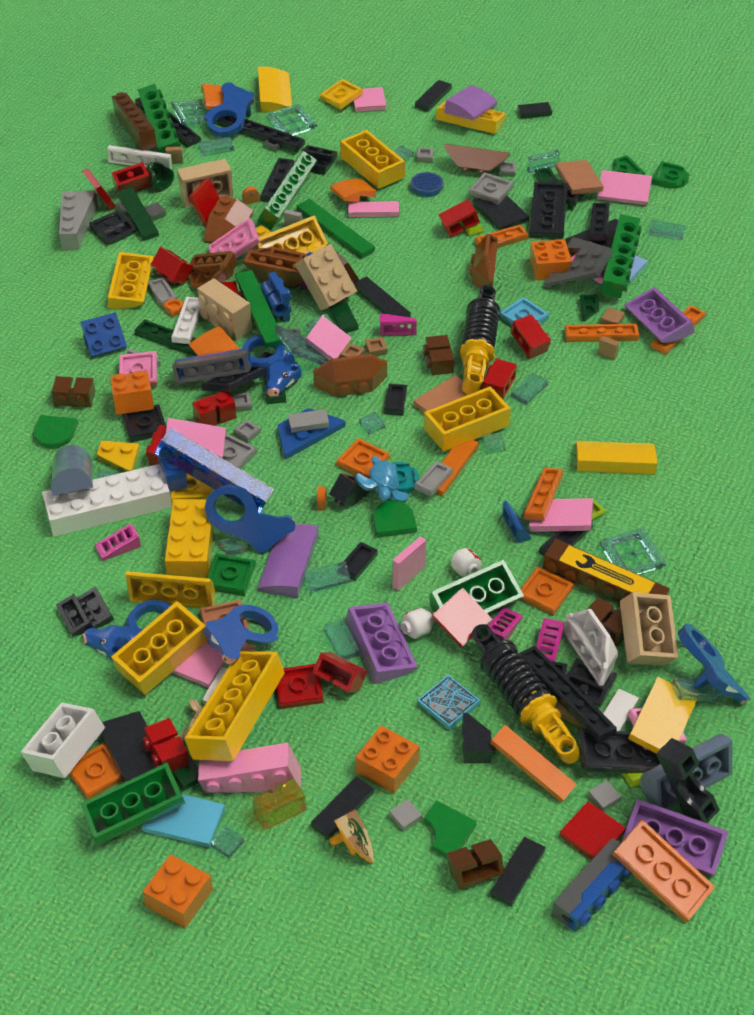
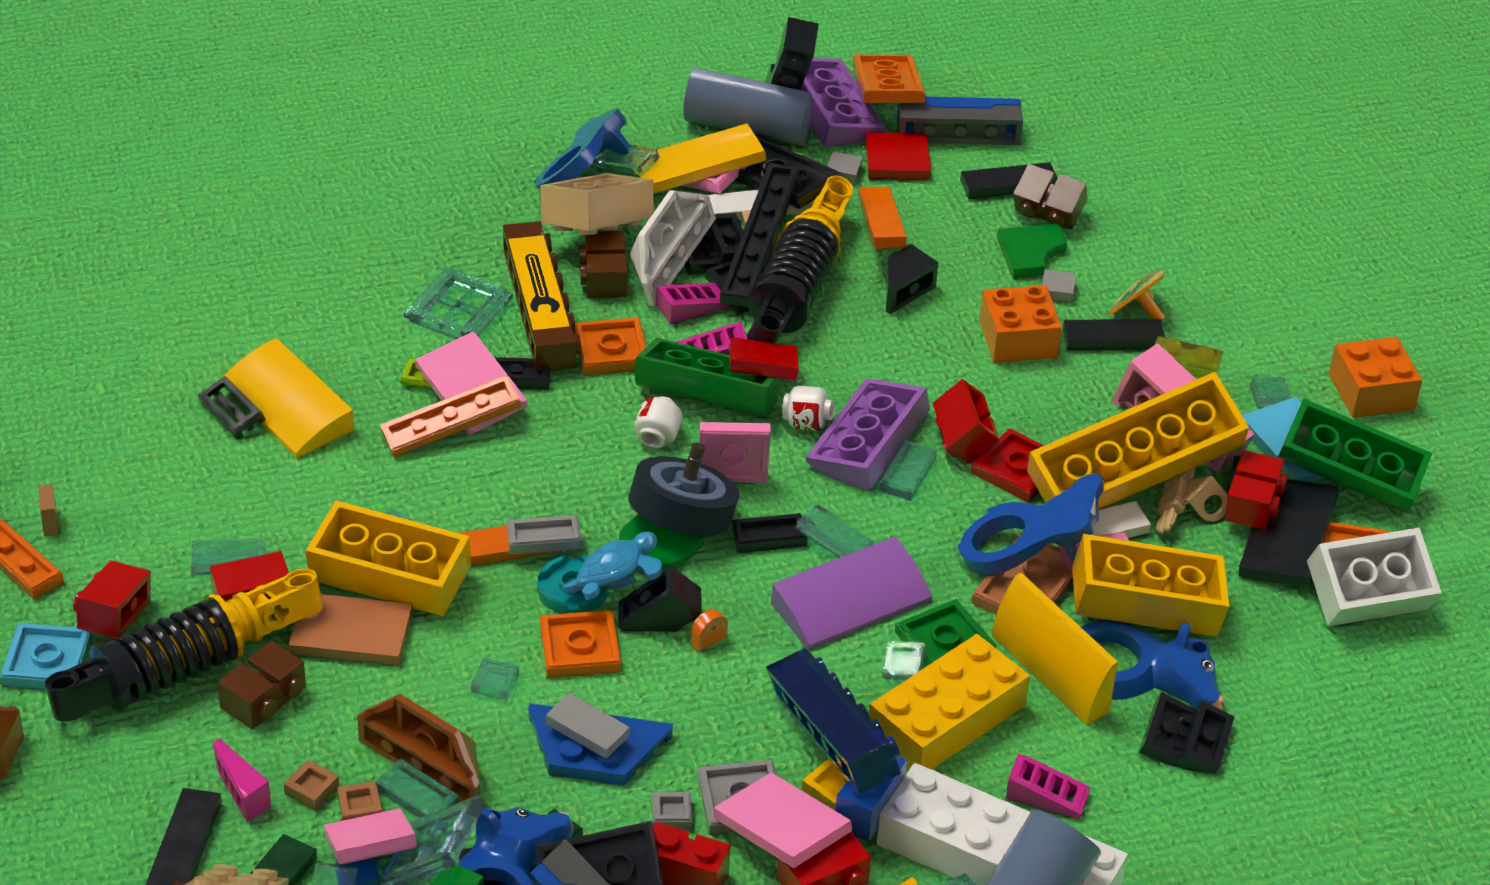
camera: 135 degrees left, 5 degrees down
blue animal [205,484,295,552] -> none
black tile [385,384,407,416] -> none
tile [417,675,480,730] -> none
blue slope [502,501,531,543] -> none
none -> black tile [198,376,266,440]
none -> black wheel [628,443,739,536]

